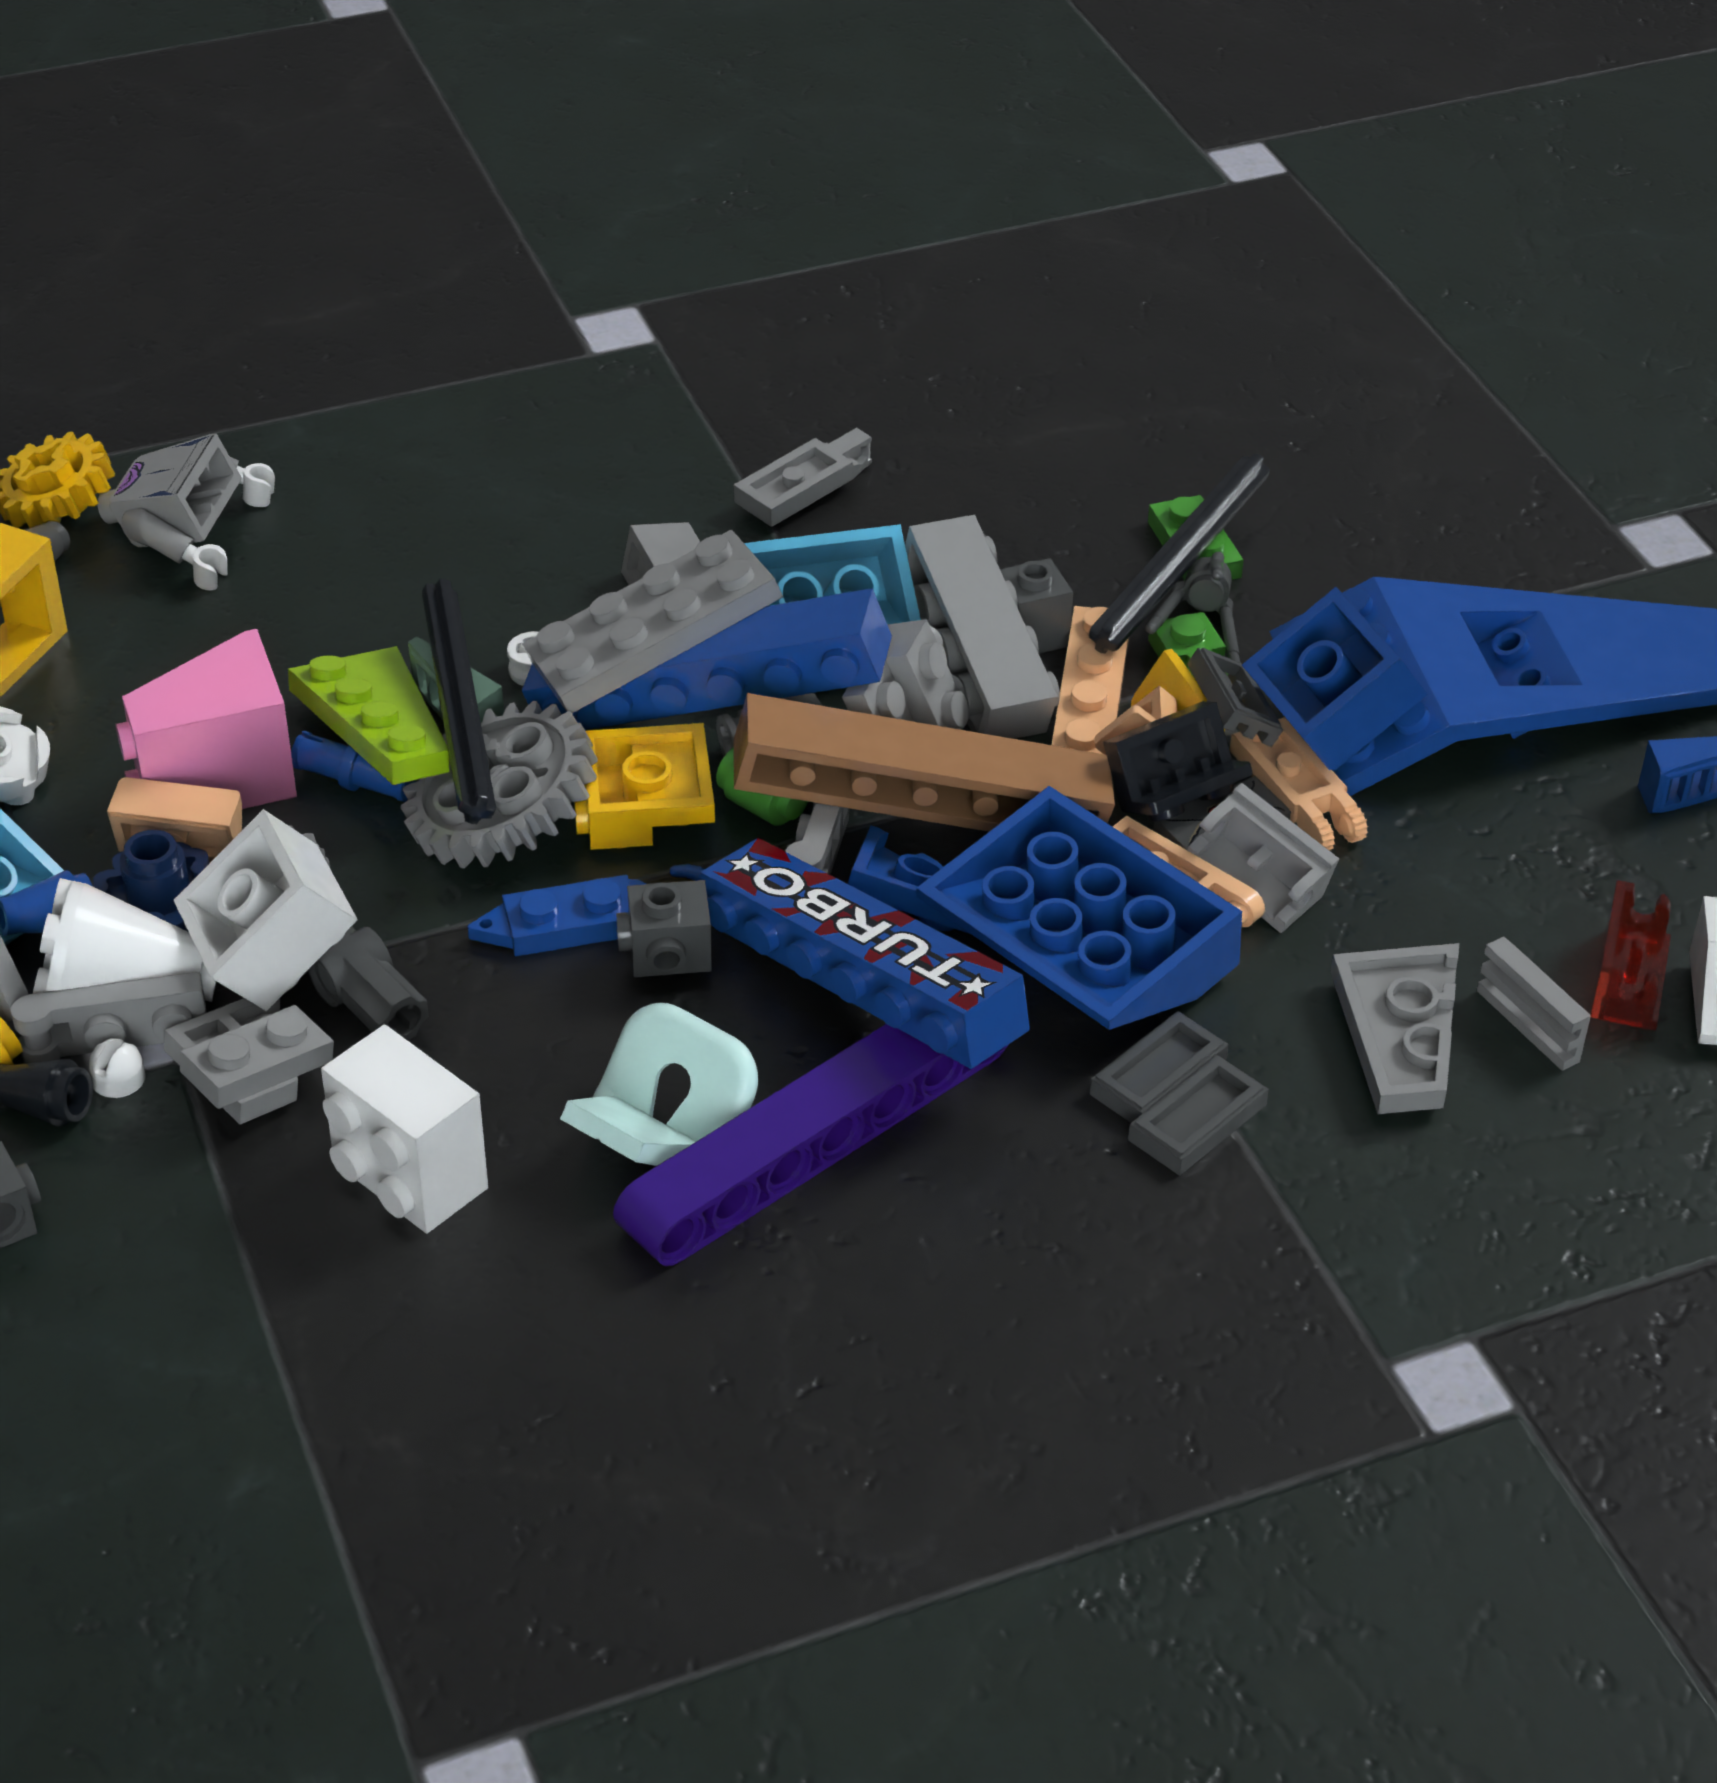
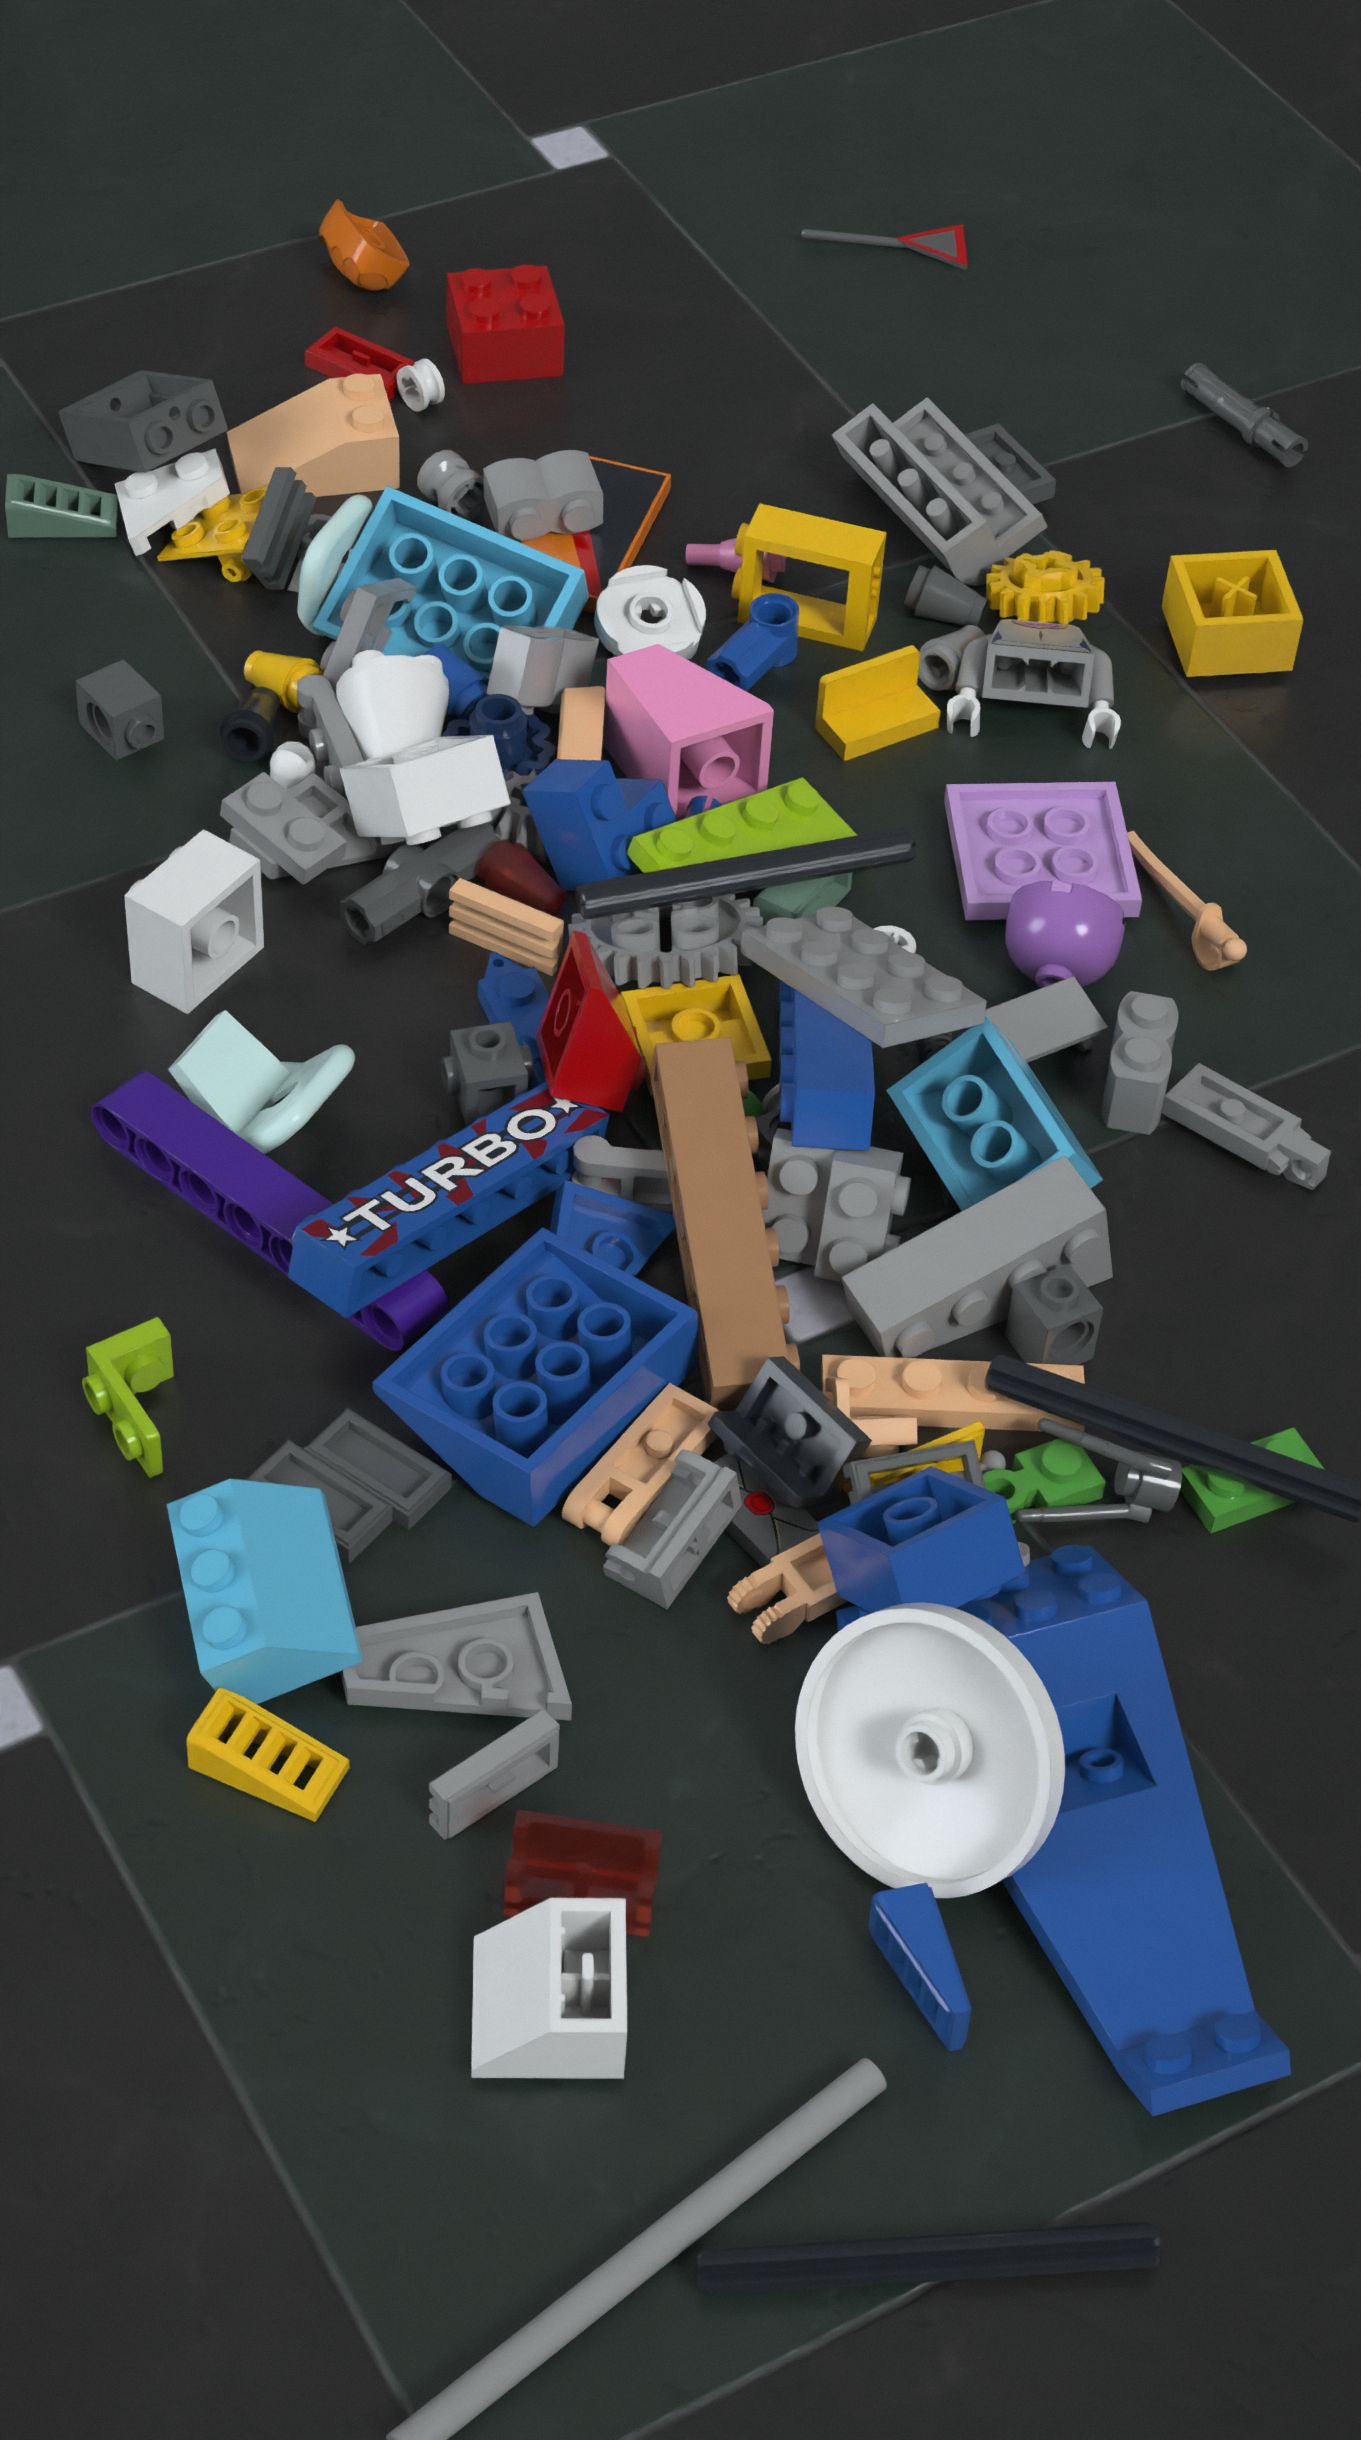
camera: 80 degrees right, 5 degrees up
none -> lime bracket [82,1317,174,1478]
none -> medium azure slope [167,1479,364,1704]
none -> yellow slope [186,1687,350,1822]
none -> light nougat tile [449,878,564,976]
none -> clear red cone [478,839,567,916]
none -> light grey brick [486,625,599,715]
none -> blue brick [522,759,677,891]
none -> red slope [535,930,646,1112]
none -> blue piece [707,593,799,692]
none -> white dish [795,1602,1065,1898]
none -> yellow panel [815,645,941,761]
none -> light grey cone [918,625,985,691]
none -> lavender plate [944,782,1142,920]
none -> medium lavender cylinder [1005,881,1126,988]
none -> light grey brick [1101,991,1179,1135]
none -> light nougat sword [1127,831,1247,971]
none -> yellow brick [1161,550,1304,677]

